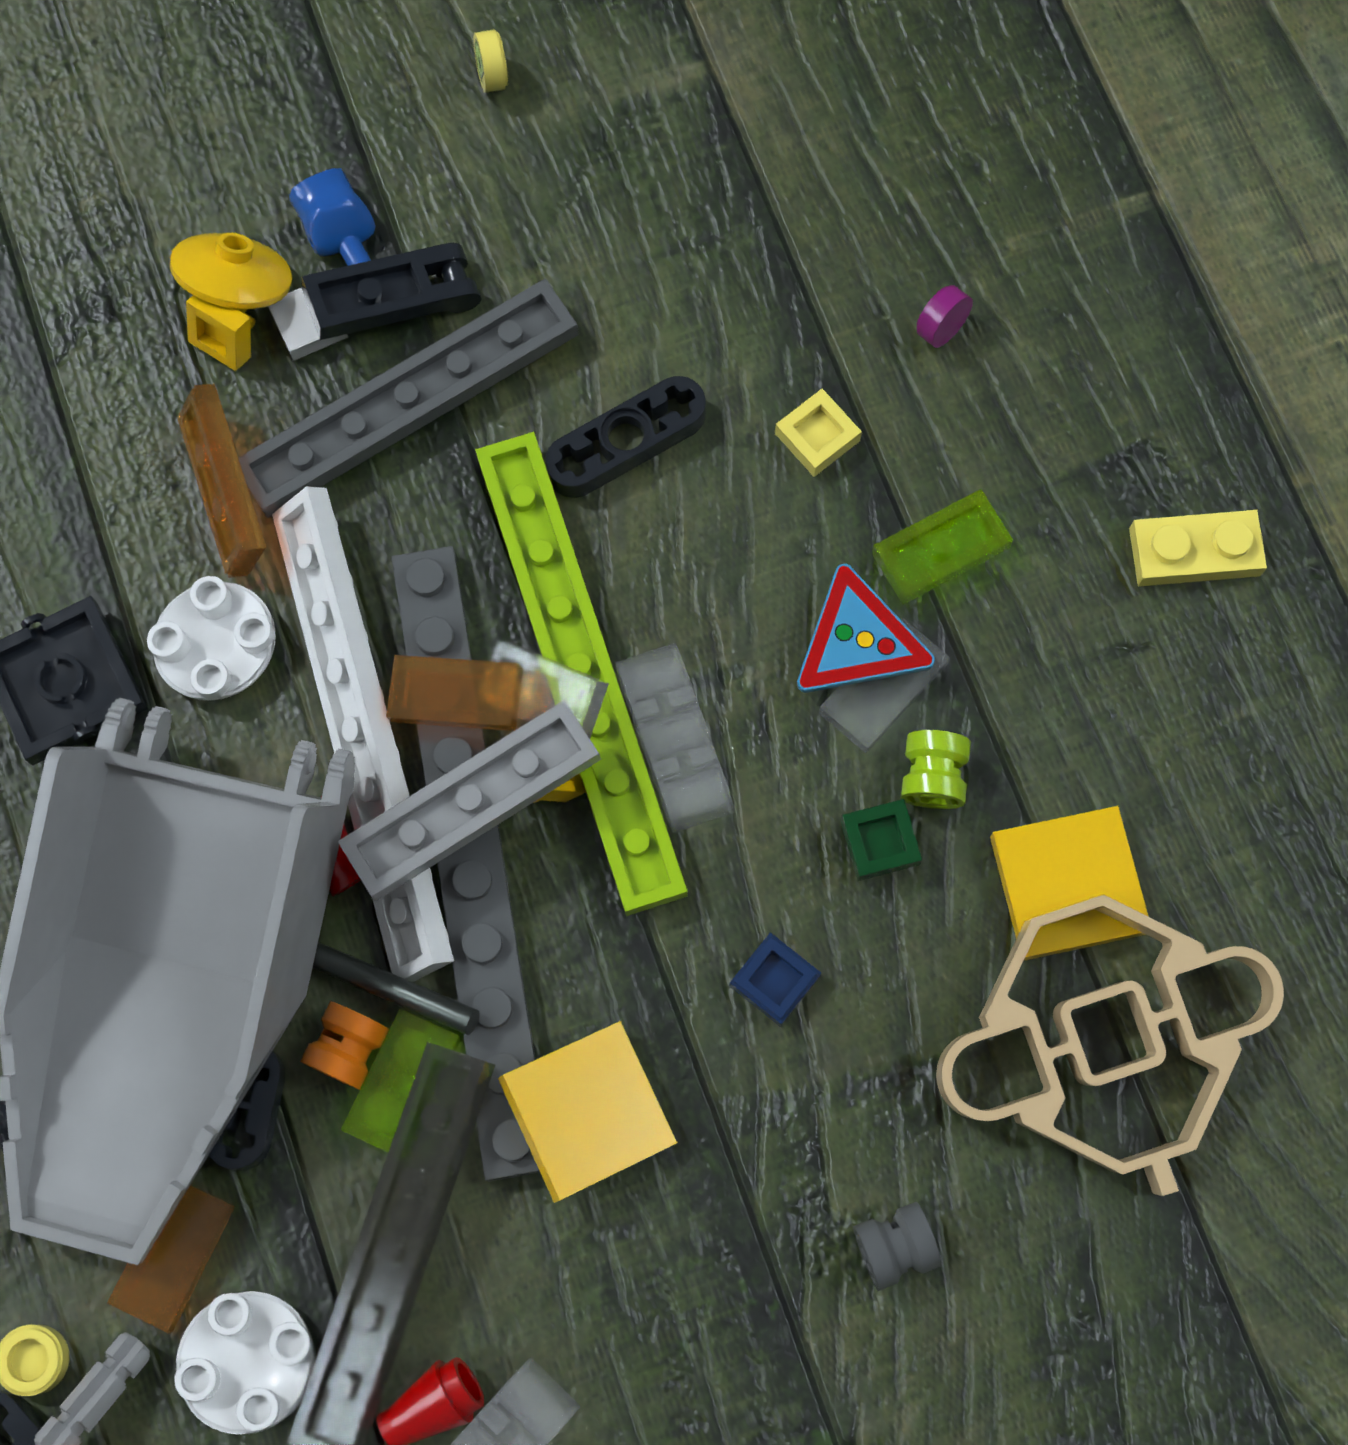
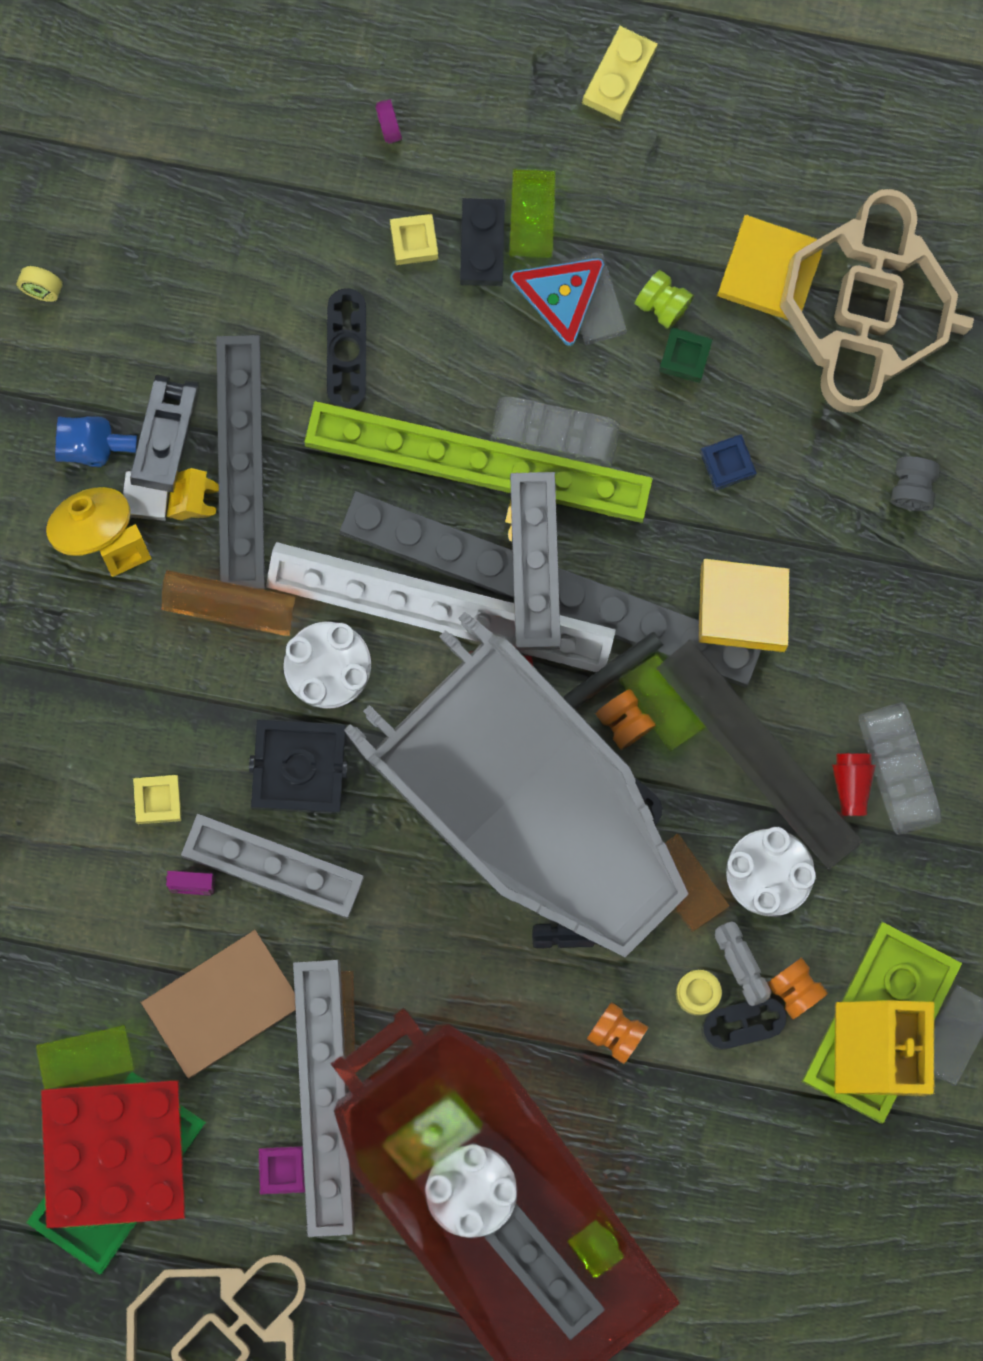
camera: 70 degrees left, 5 degrees up
clear orange tile [386,655,524,731] -> none
clear tile [478,640,609,739] -> none
none -> yellow tile [166,468,219,520]
none -> black plate [460,198,505,286]

